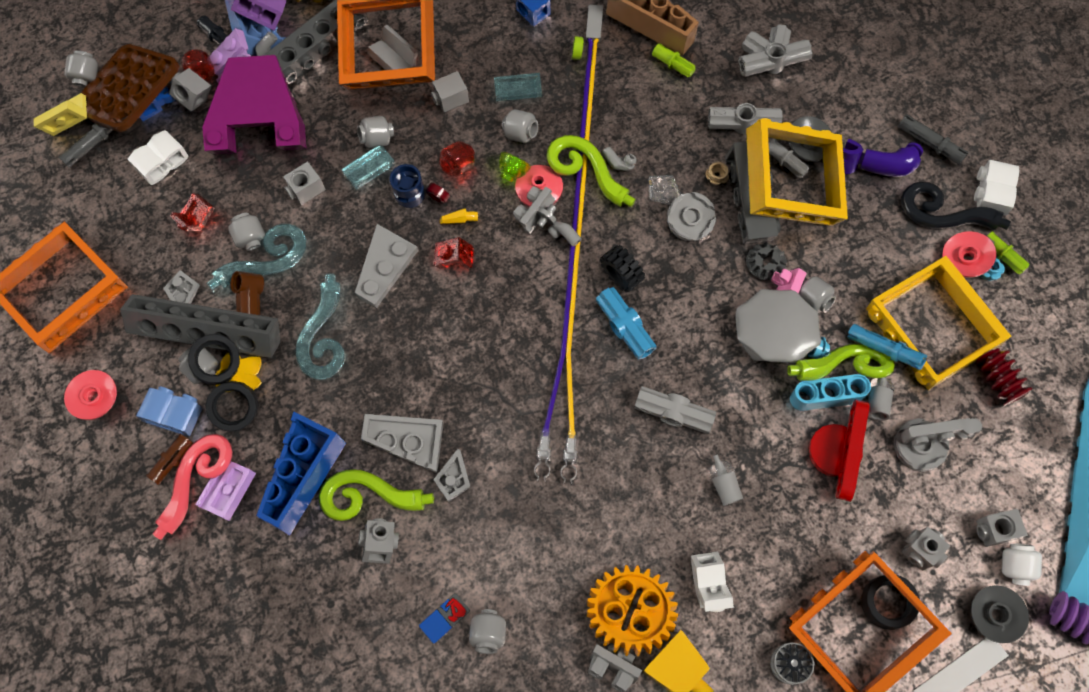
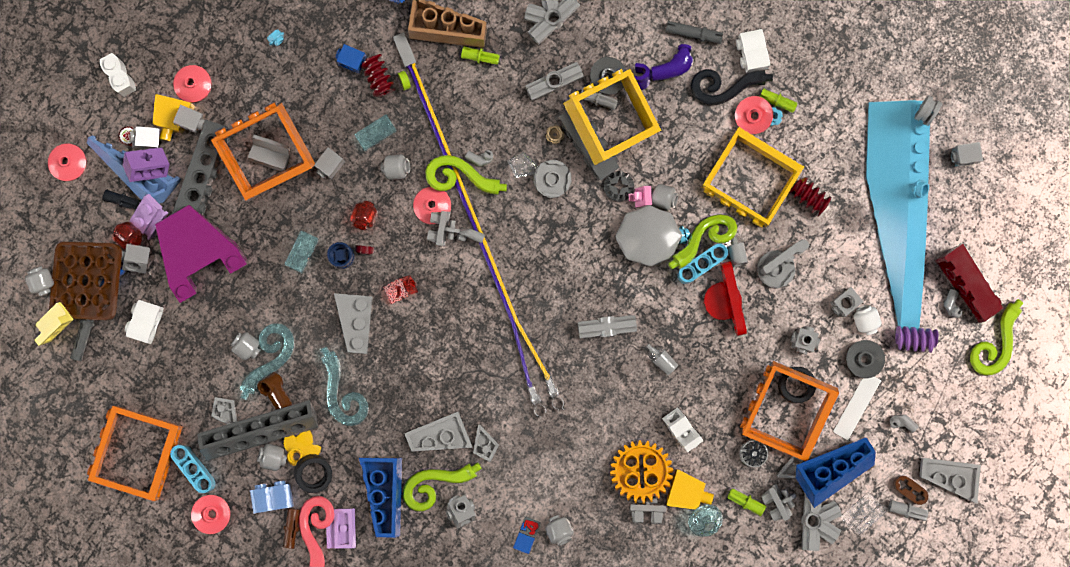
camera: 30 degrees left, 15 degrees up
clear red bracket [170,193,215,232] -> none
black tyre [188,334,240,385] -> none
light grey arm [255,31,277,56] -> none
light grey brick [283,161,326,205] -> none
light grey head [357,116,394,148] -> none
yellow bar [440,208,478,224] -> none
clear neon green brick [499,151,531,183] -> none
dark azure piece [596,287,657,360] -> none
black tyre [600,245,645,292] -> none
dark azure pin [847,324,927,370] -> none
none -> medium azure beam [170,445,216,493]
none -> dark red piece [361,54,396,97]

